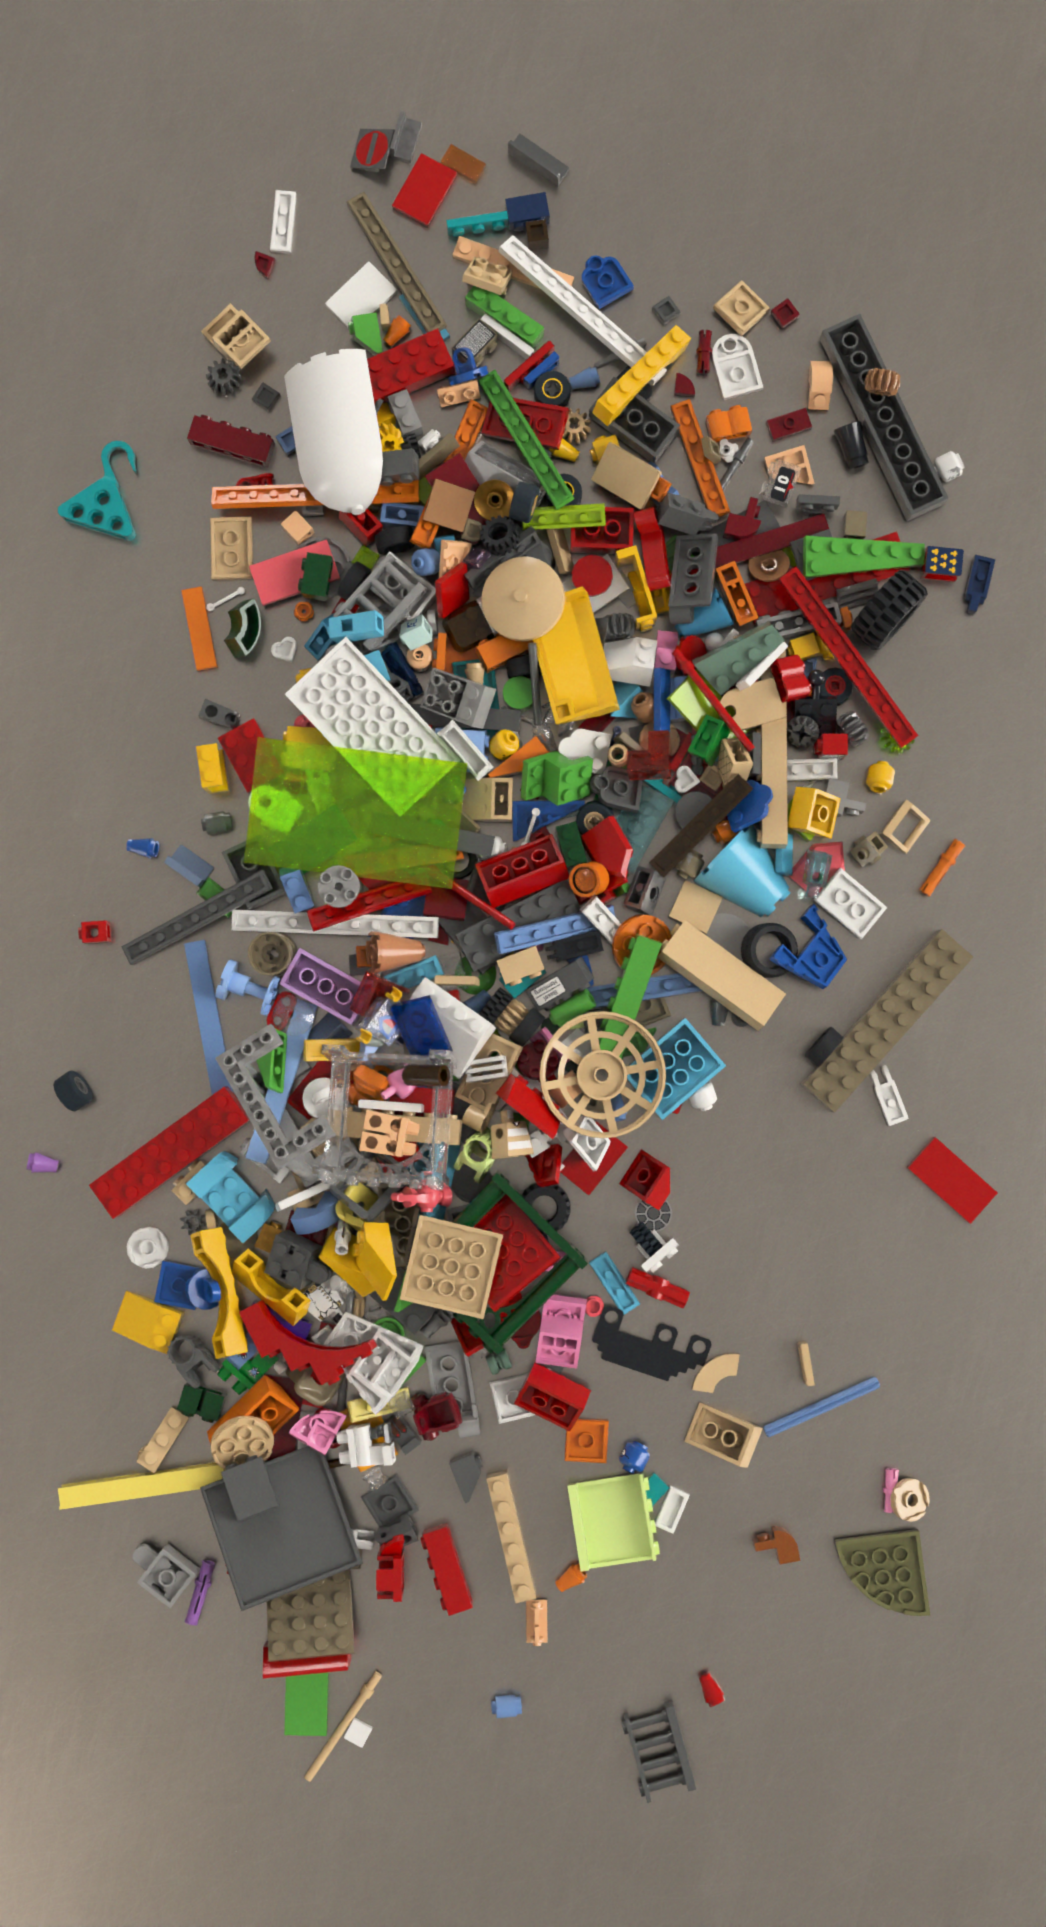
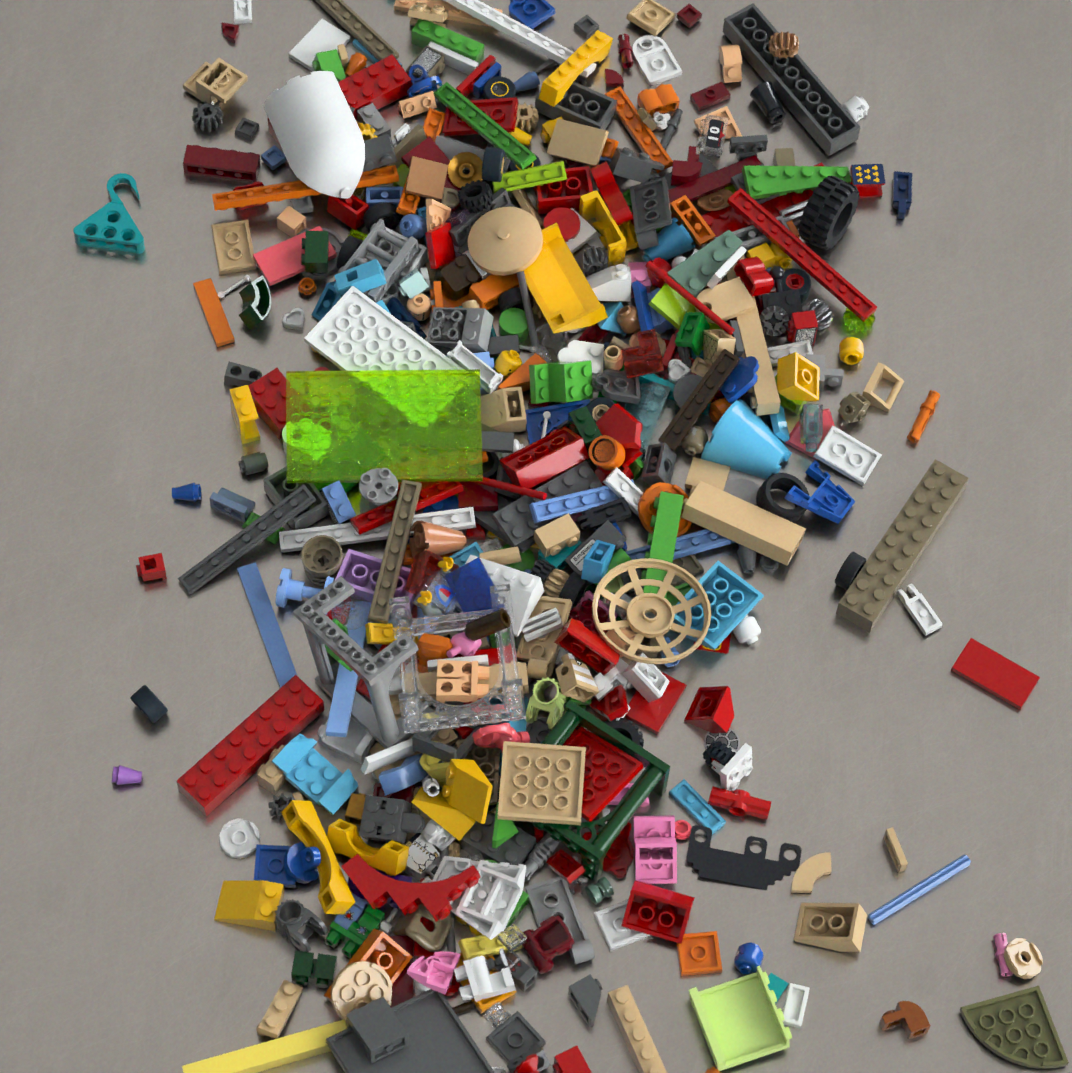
camera: 15 degrees left, 25 degrees down
none -> dark tan tile [368,480,422,624]
none -> dark azure slope [581,540,615,584]

